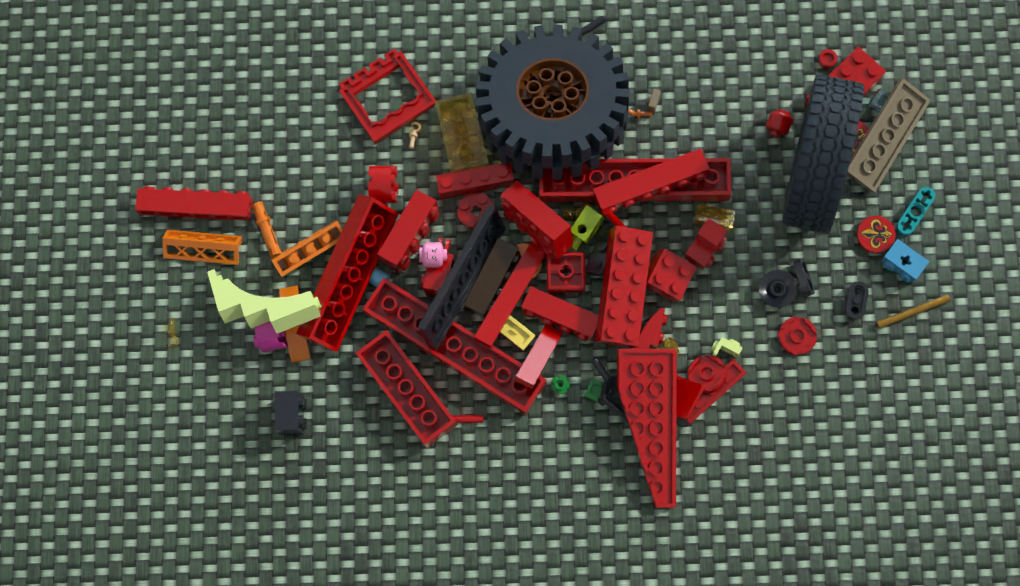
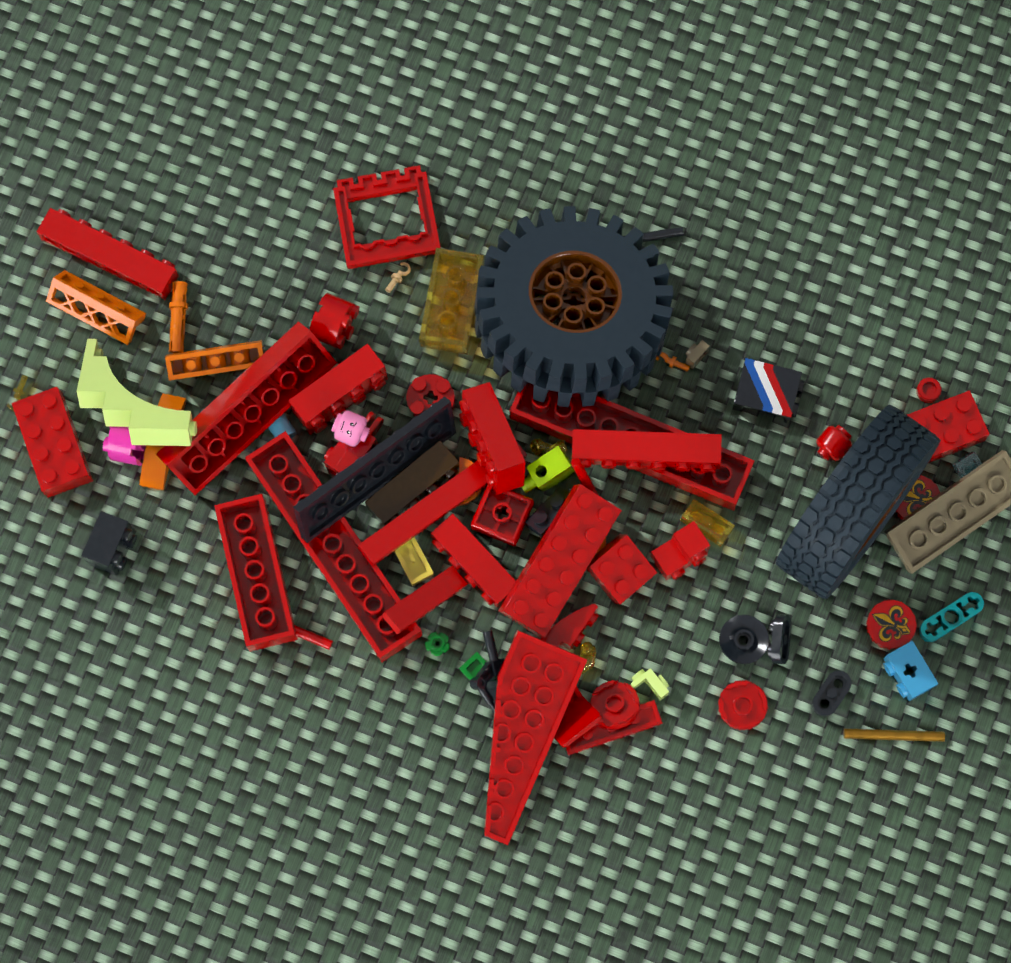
camera: 20 degrees right, 0 degrees up
red brick [436,162,514,200] -> none
none -> red brick [11,386,93,498]
none -> panel [732,358,805,424]

